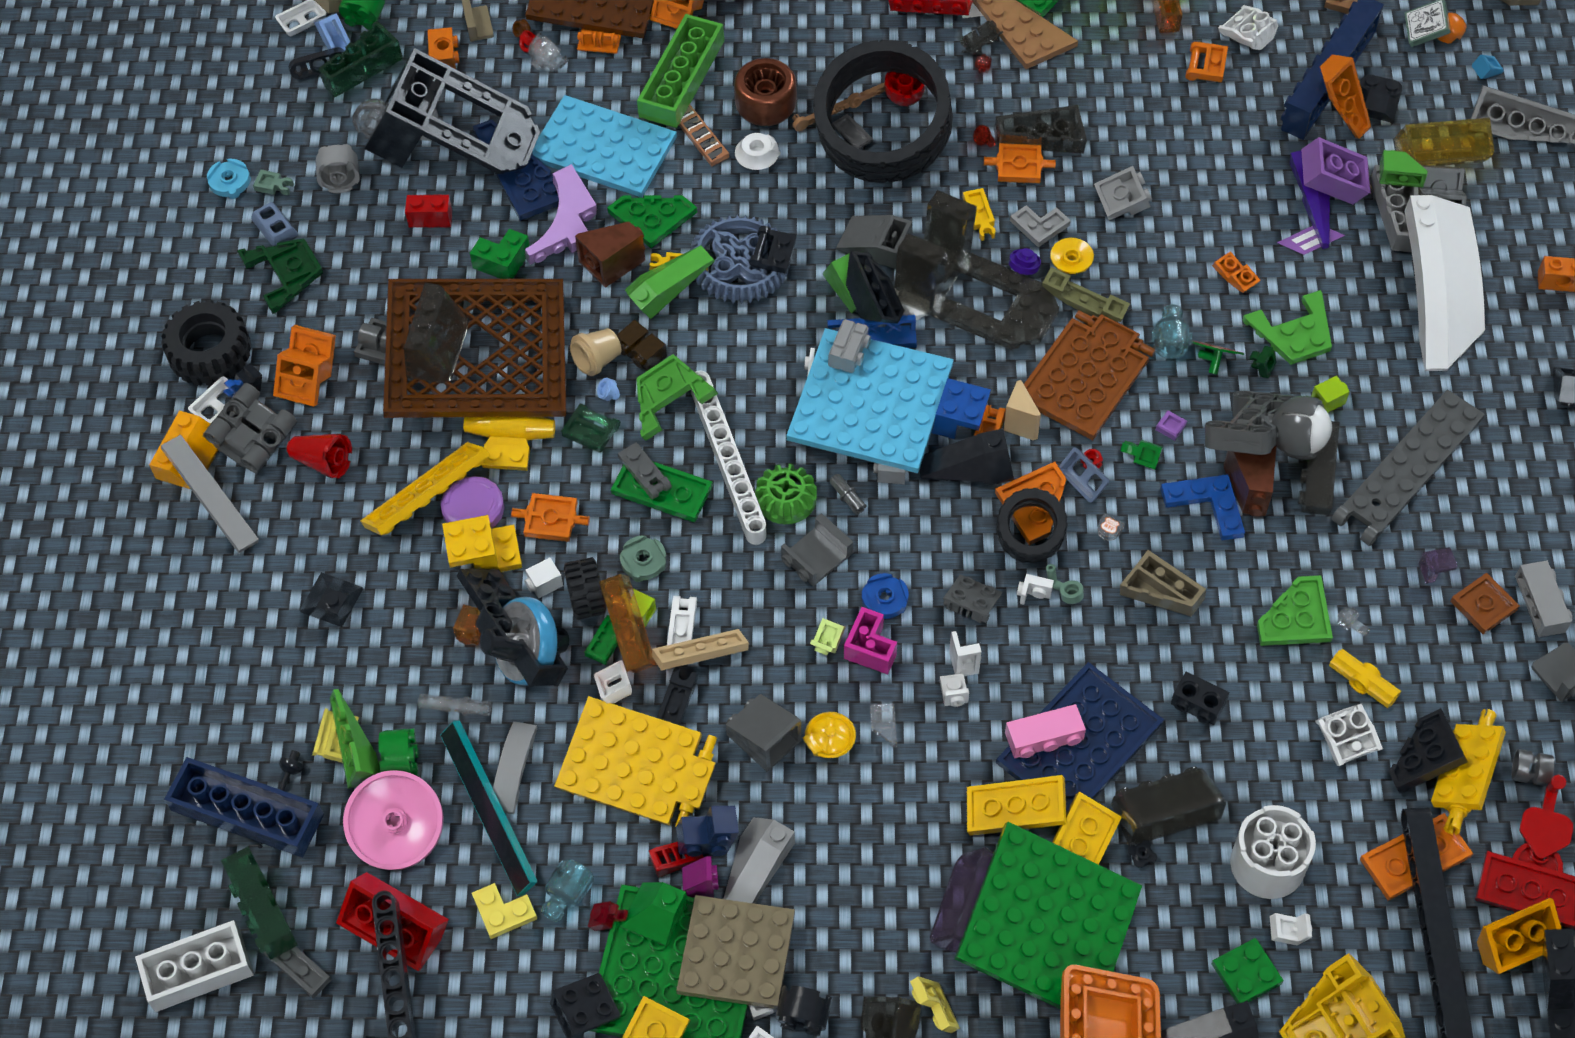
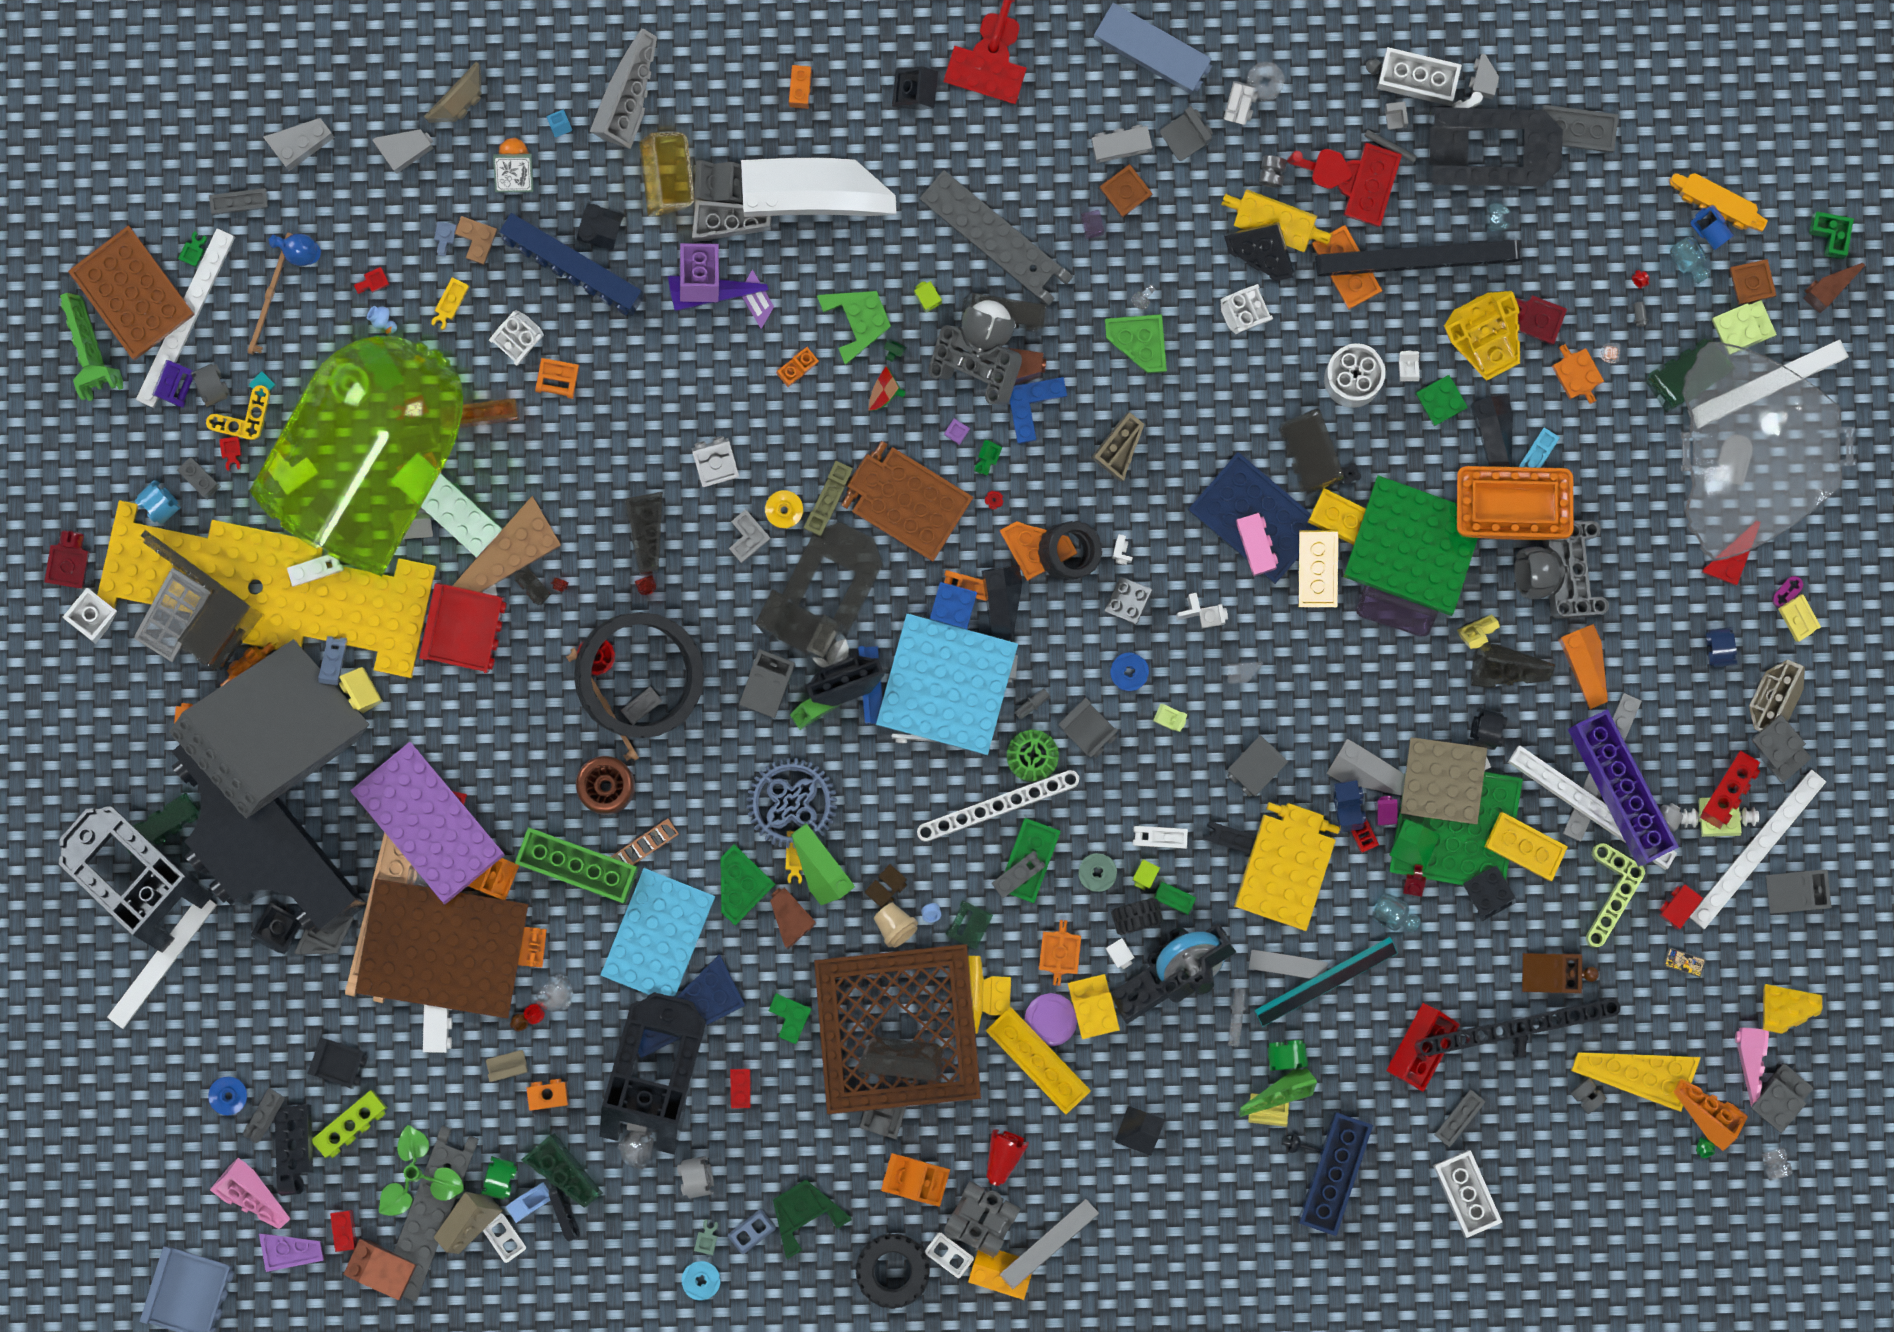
camera: 90 degrees left, 25 degrees up
clear green wedge [221,846,298,960] -> none
black piece [223,363,262,397] -> none
bright pink dish [343,770,444,870] -> none
clear orange brick [453,604,481,645] -> none
light yellow plate [472,883,537,939] -> none
lavender arch [525,164,597,265] -> none
white piece [594,660,632,704] -> none
clear orange brick [599,574,657,673] -> none
bright green wing [637,354,718,441] -> none
tan plate [652,629,749,670] -> none
white piece [735,133,781,170] -> none
black plate [749,226,797,274] -> none
yellow piece [802,712,856,758] -> none
light grey brick [828,319,871,373] -> none
dark pink brick [844,607,897,675] -> none
yellow plate [962,188,996,241] -> none
orange plate [984,143,1056,183] -> none
tan slope [1004,380,1041,440] -> none
dark purple plate [1009,248,1041,275] -> none
sand green plate [1046,564,1084,604] -> none
sand blue piece [1059,448,1110,502] -> none
clear tile [1097,513,1125,541] -> none
clear light blue piece [1151,304,1192,359] -> none
black brick [1171,671,1230,725] -> none
orange wedge [1320,54,1371,139] -> none
yellow piece [1329,649,1401,708] -> none
bright green slope [1379,150,1427,188] -> none
light orange slope [1477,898,1561,974] -> none

